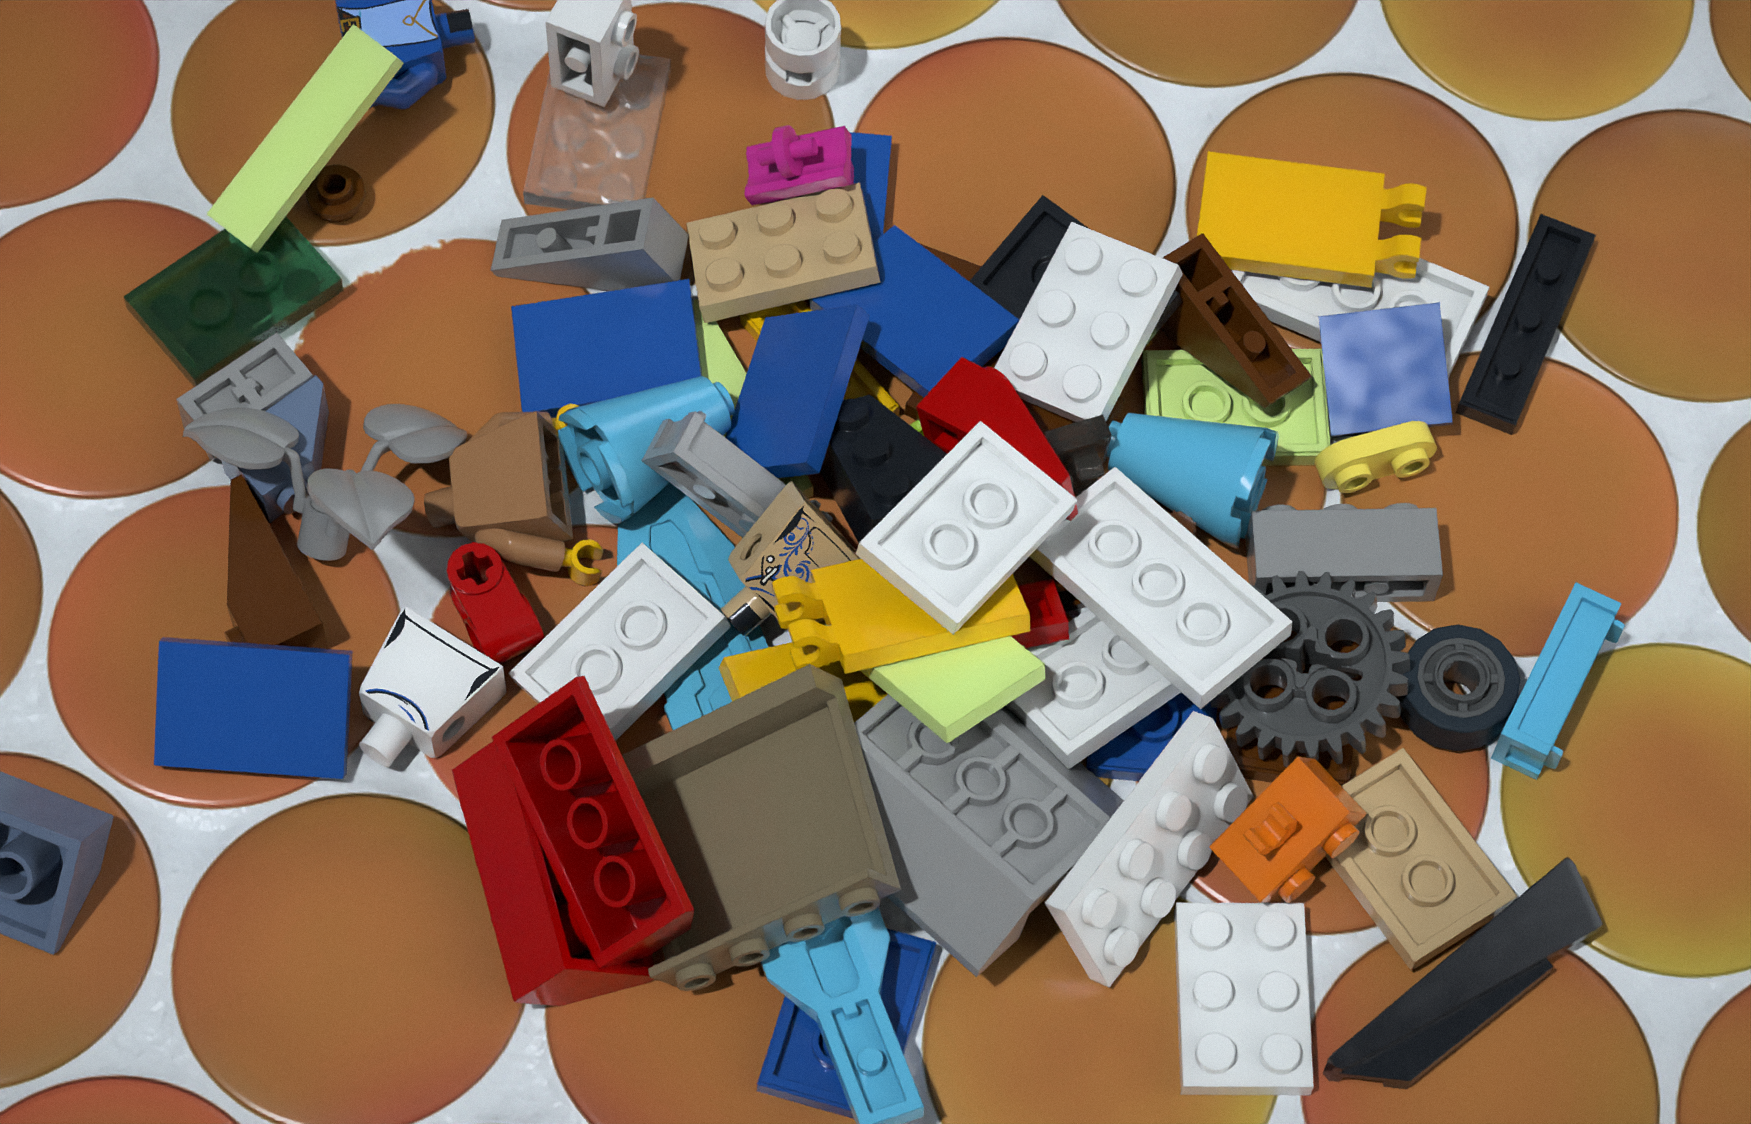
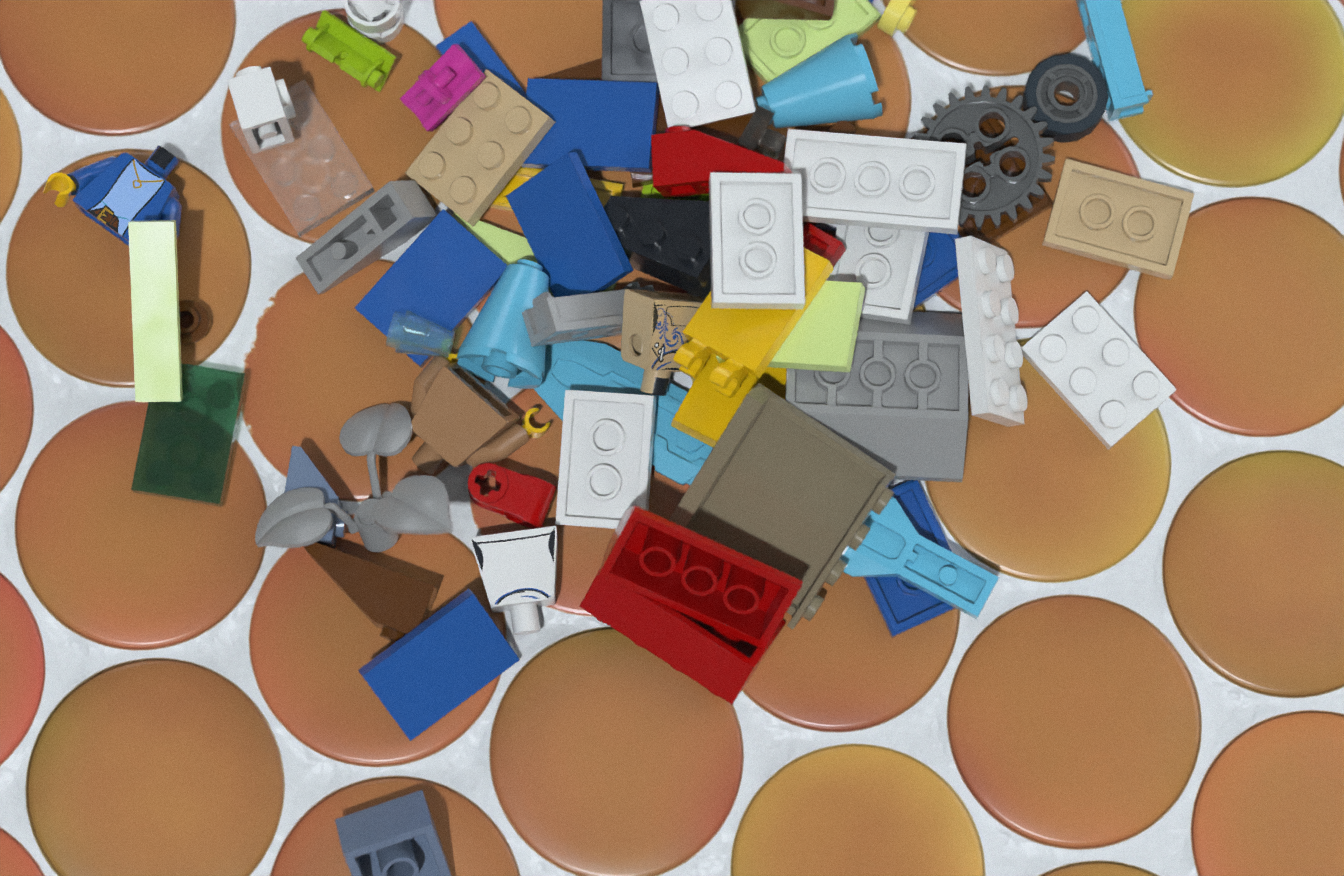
camera: 40 degrees left, 15 degrees up
light grey hinge [176,333,313,461] -> none
orange brick [1209,757,1367,903] -> none
light grey brick [1245,503,1443,602] -> none
black wedge [1323,857,1603,1089] -> none
none -> lime hinge [302,10,396,92]
none -> clear light blue cone [386,310,455,358]

